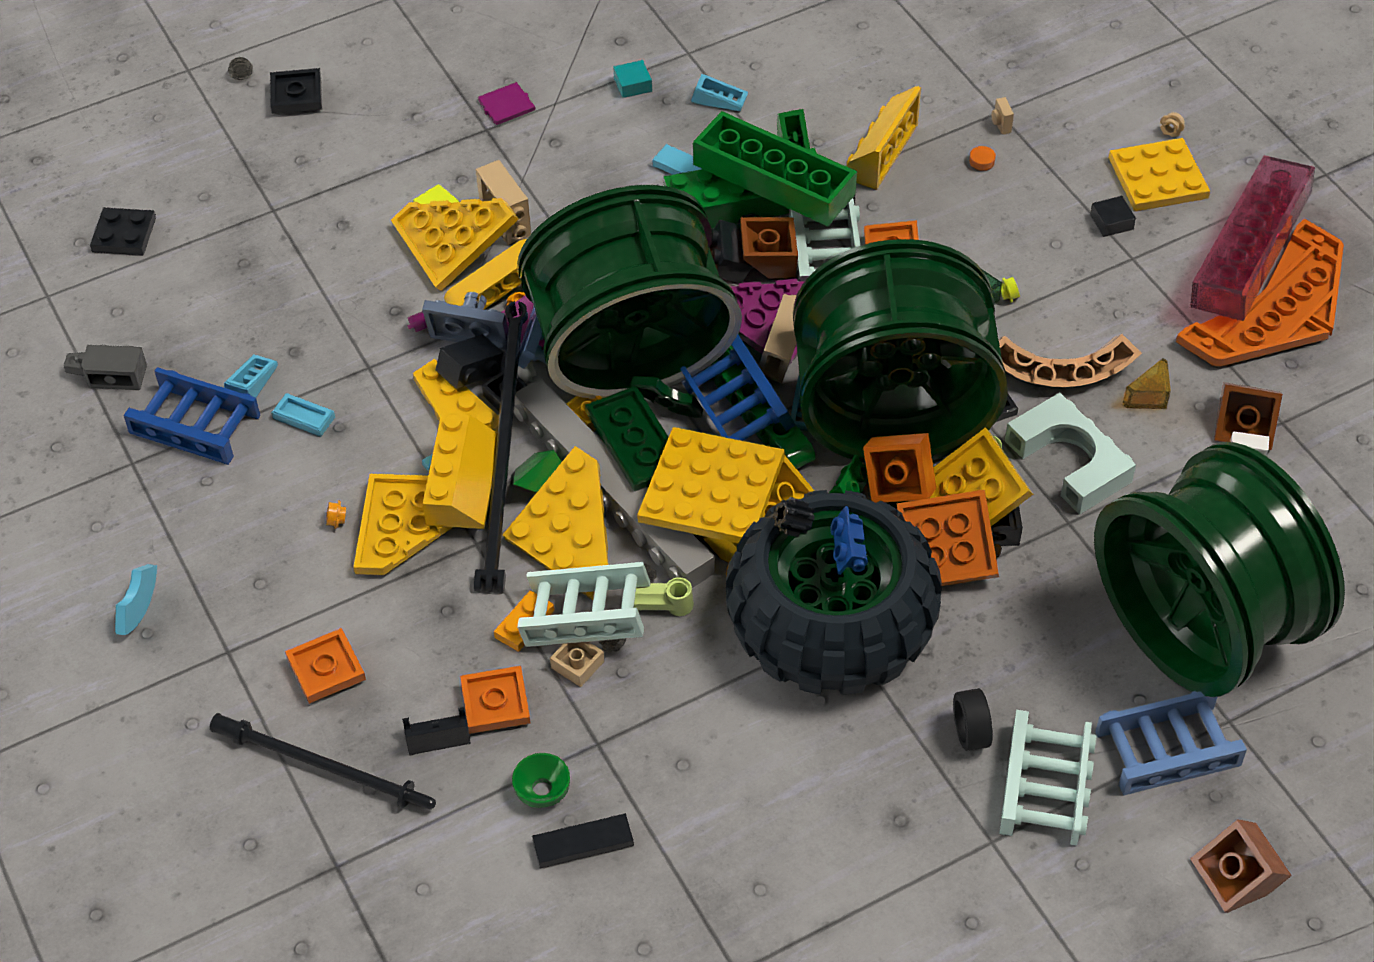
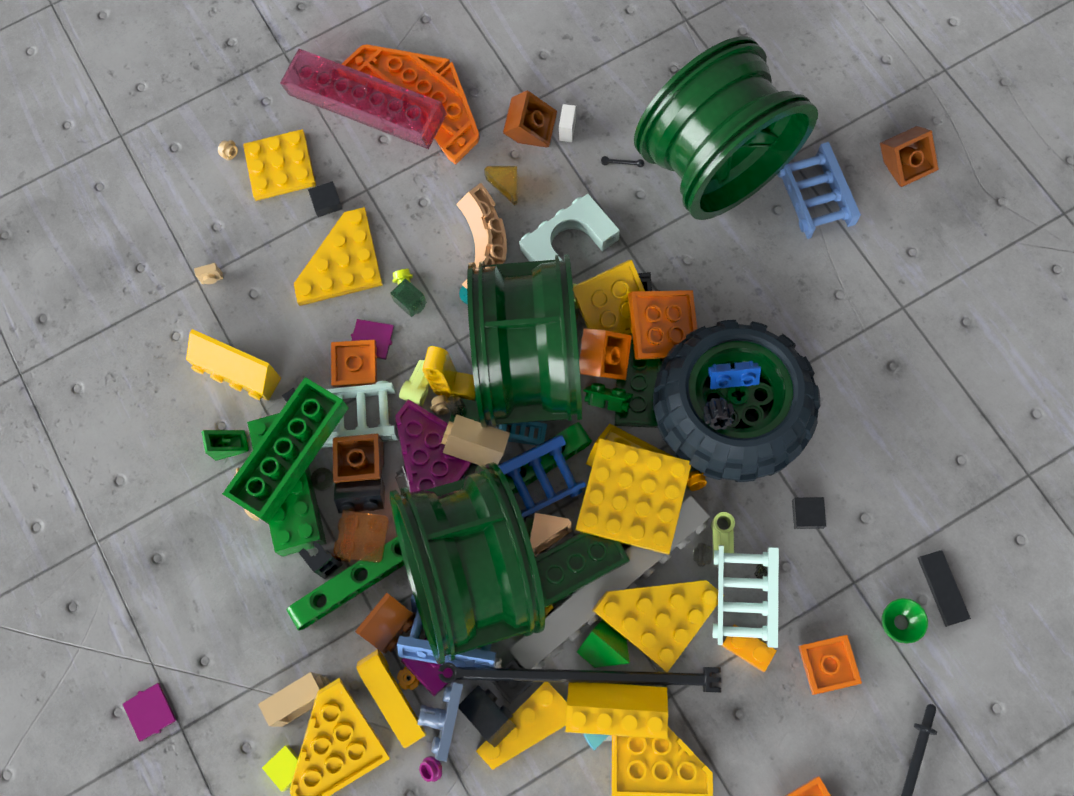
camera: 85 degrees left, 20 degrees up
black hinge [402,707,471,755] -> none
tan piece [550,642,604,687] -> none
teal piece [613,60,652,98] -> none
medium azure tile [653,144,701,175] -> none
medium azure slope [691,74,748,111] -> none
black tyre [953,688,993,751] -> none
orange tile [969,146,996,171] -> none
light aqua fence [999,709,1096,846] -> none
none -> yellow plate [293,207,383,306]
none -> light nougat slope [530,513,572,557]
none -> black piece [792,497,826,529]

